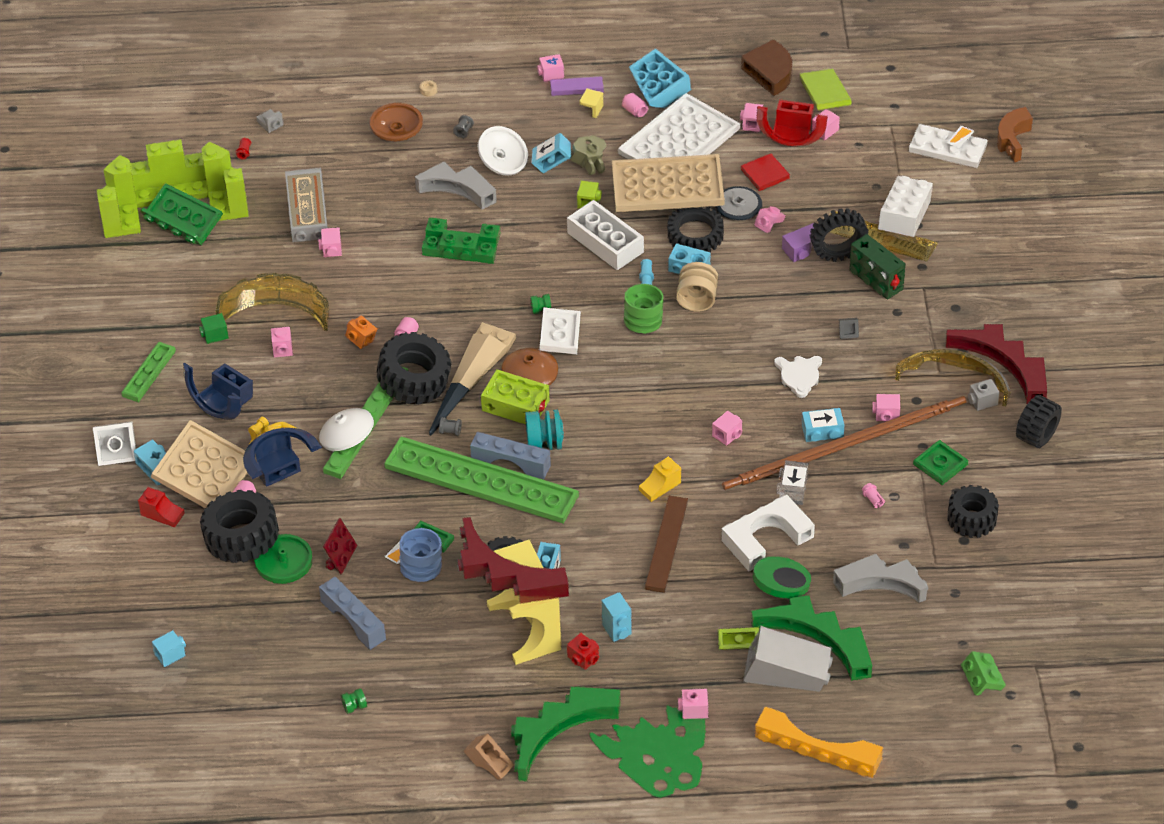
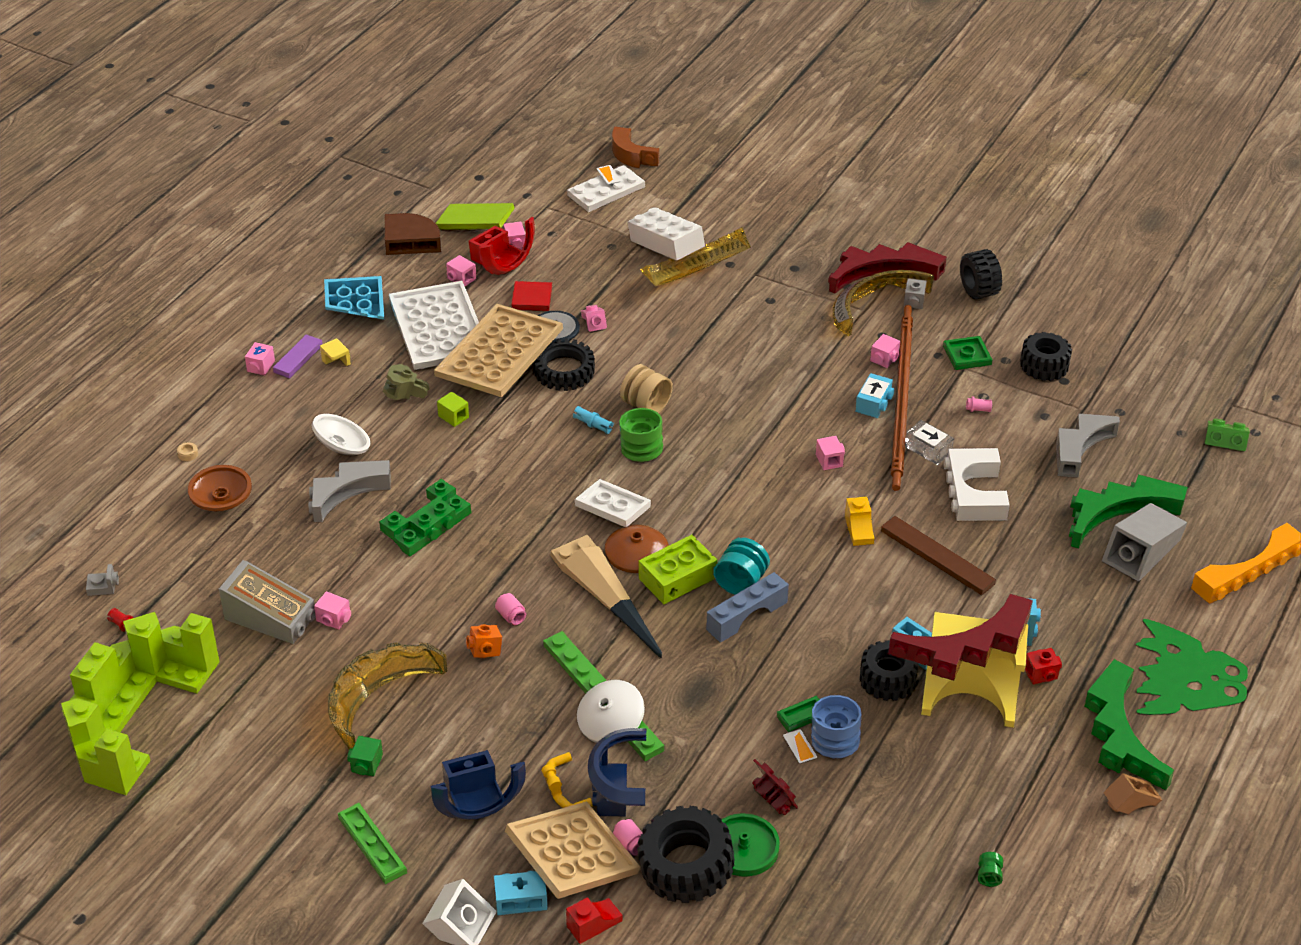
camera: 60 degrees left, 5 degrees down
green bracket [140,183,223,246] -> none
bright pink brick [271,327,293,357] -> none
sand blue arch [319,577,386,650] -> none
black tyre [376,332,451,405] -> none
bright green plate [384,436,579,524] -> none
dark grey bush [439,417,462,436] -> none
dark grey bush [453,115,474,138] -> none
green wheel [530,294,551,314] -> none
medium azure brick [532,133,571,173] -> none
white brick [567,200,644,270] -> none
bright pink brick [622,93,648,117] -> none
medium azure brick [668,244,711,274] -> none
bright pink brick [678,689,708,719] -> none
lime slope [717,627,759,650] -> none
green piece [752,557,811,599] -> none
white tile [774,356,822,398] -> none
medium lavender slope [782,223,814,262] -> none
black tyre [810,208,869,262] -> none
dark grey tile [839,318,859,339] -> none
dark green piece [849,234,906,300] -> none

